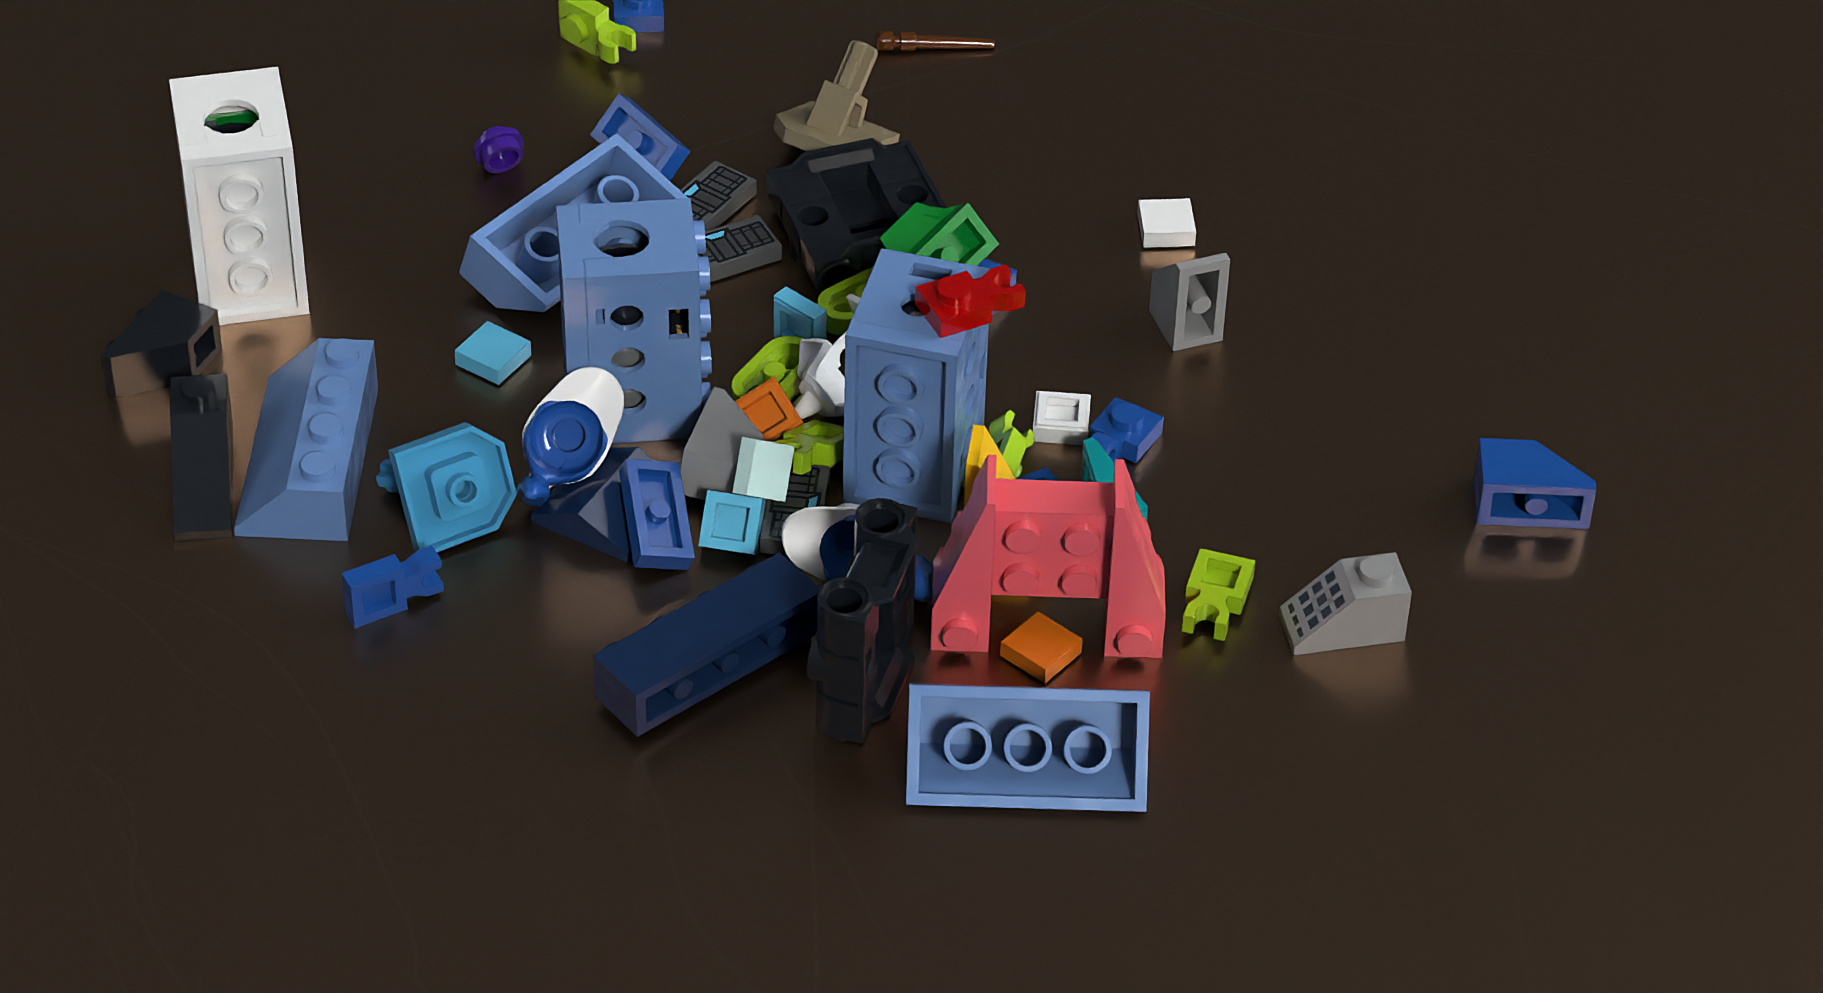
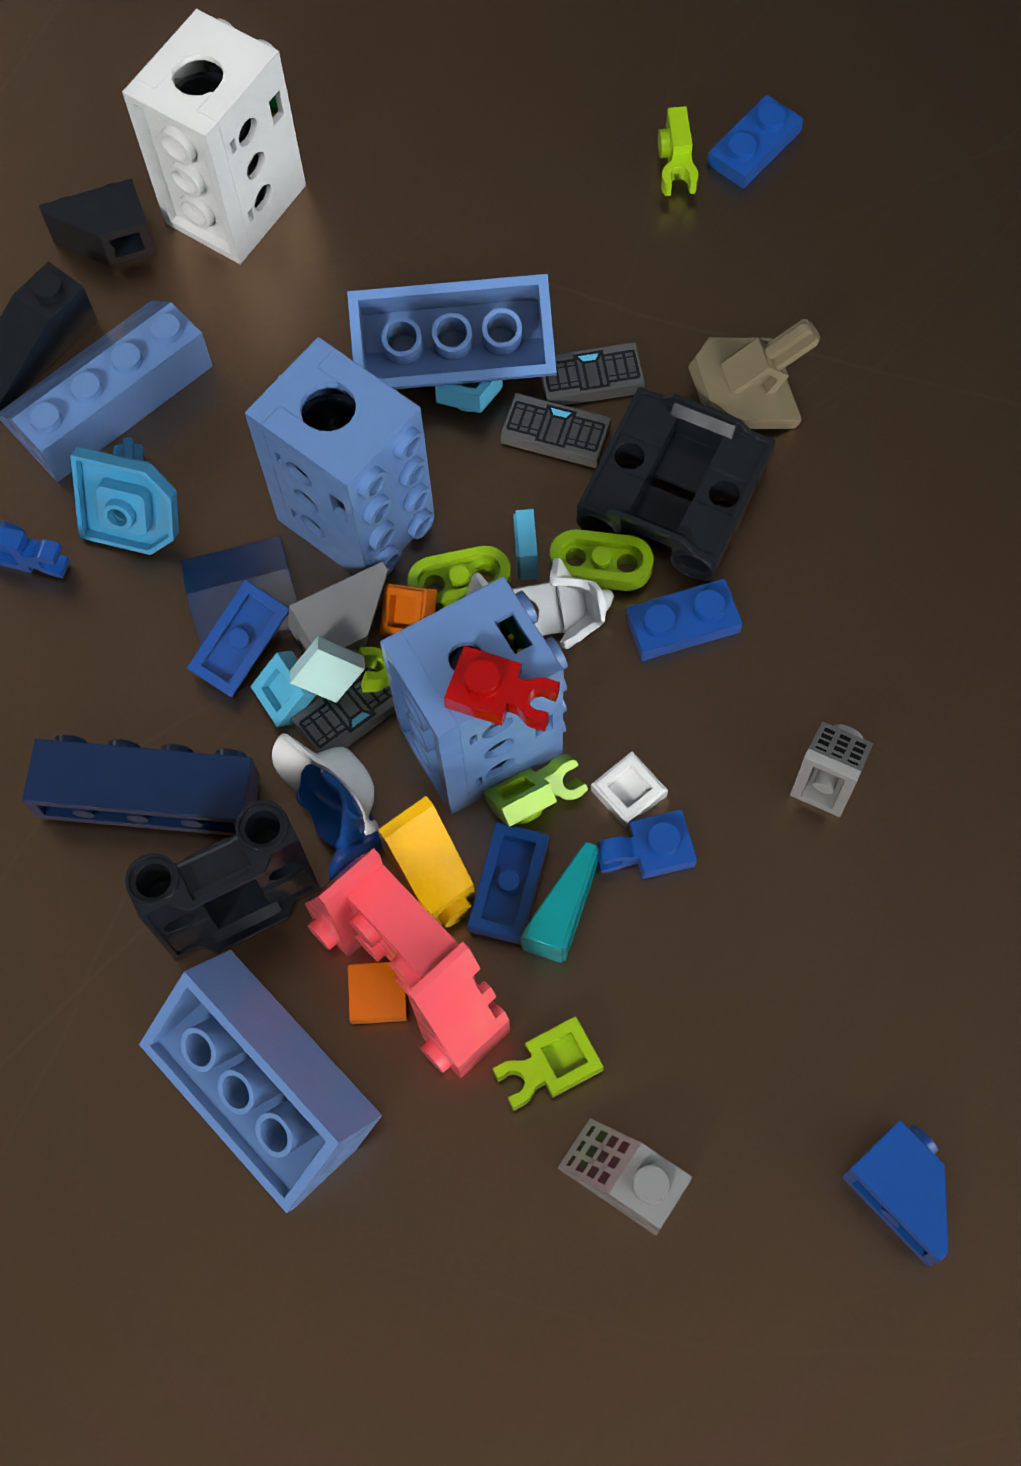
camera: 50 degrees right, 25 degrees up
dark purple plate [473,126,524,173] -> none
blue hair [517,367,624,507] -> none
blue plate [590,93,691,181] -> none
reddish brown piece [875,31,995,52] -> none
green slope [880,202,999,266] -> none
white tile [1137,198,1196,248] -> none

